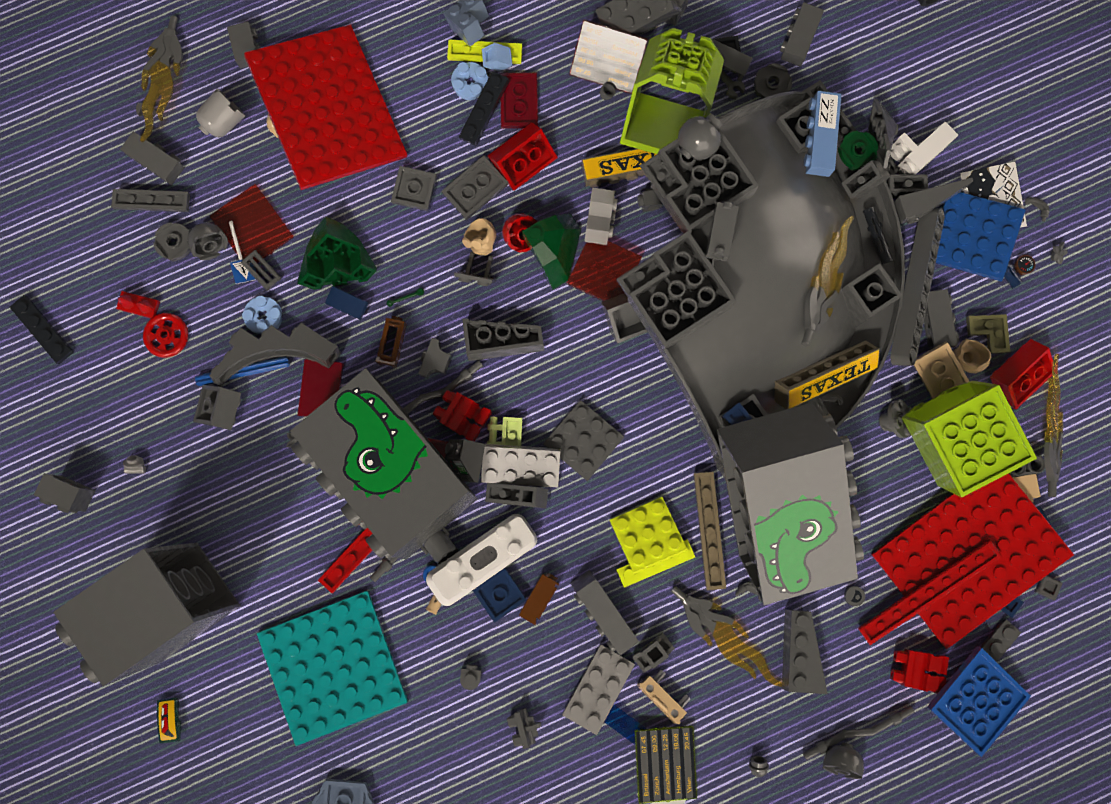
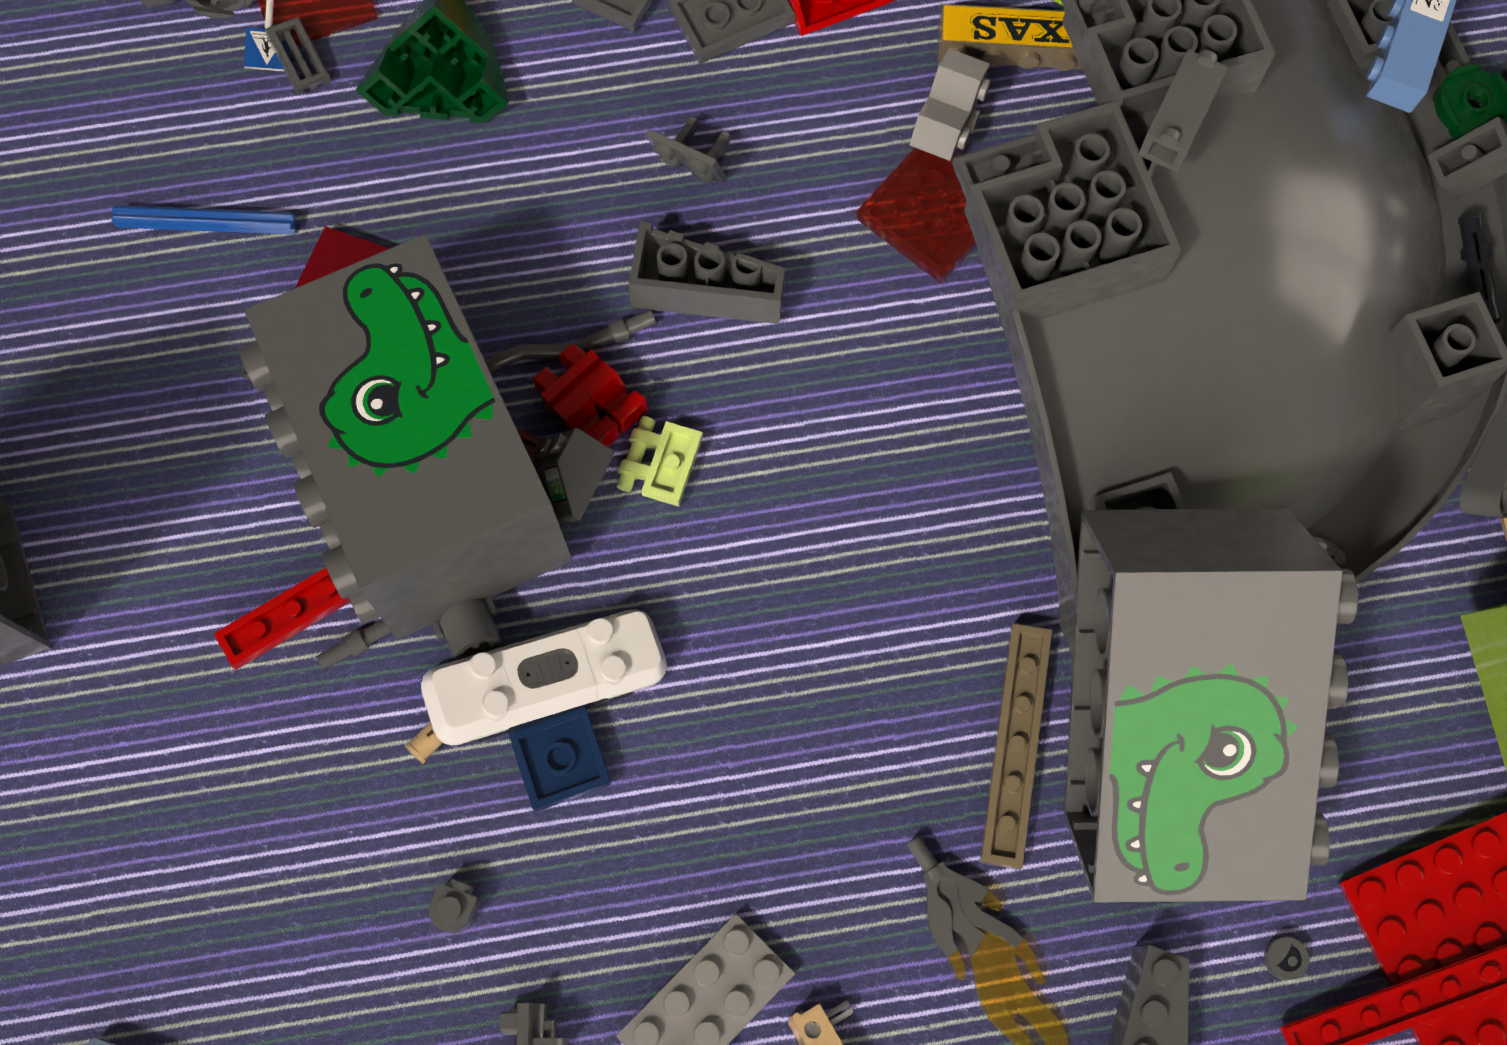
camera: 15 degrees right, 10 degrees down
red tile [116,291,160,319] -> none
red plate [143,313,189,358] -> none
dark grey slope [193,385,241,430] -> none
dark grey arch [209,323,341,387] -> none
light blue plate [242,296,282,334] -> none
teal plate [257,590,408,746] -> none
dark blue slope [325,286,368,320] -> none
reddish brown window [375,316,407,369] -> none
dark green hinge [386,288,424,307] -> none
dark grey brick [418,338,452,379] -> none
tan hair [462,218,496,256] -> none
light grey plate [481,444,561,488] -> none
dark grey slope [485,483,549,509] -> none
red cylinder [502,213,538,253] -> none
reddish brown window [519,573,559,626] -> none
dark green brick [522,214,581,290] -> none
dark grey plate [544,400,624,481] -> none
dark grey wedge [570,570,639,655] -> none
dark grey piece [601,293,647,344] -> none
neon yellow plate [610,497,687,574] -> none
neon yellow plate [616,539,695,588] -> none
dark grey brick [632,632,675,673] -> none
dark grey plate [637,188,662,212] -> none
dark blue plate [722,403,752,425] -> none
dark grey piece [735,583,761,601] -> none
brick [775,341,880,409] -> none
piece [801,216,854,346] -> none
dark grey plate [879,399,912,438] -> none

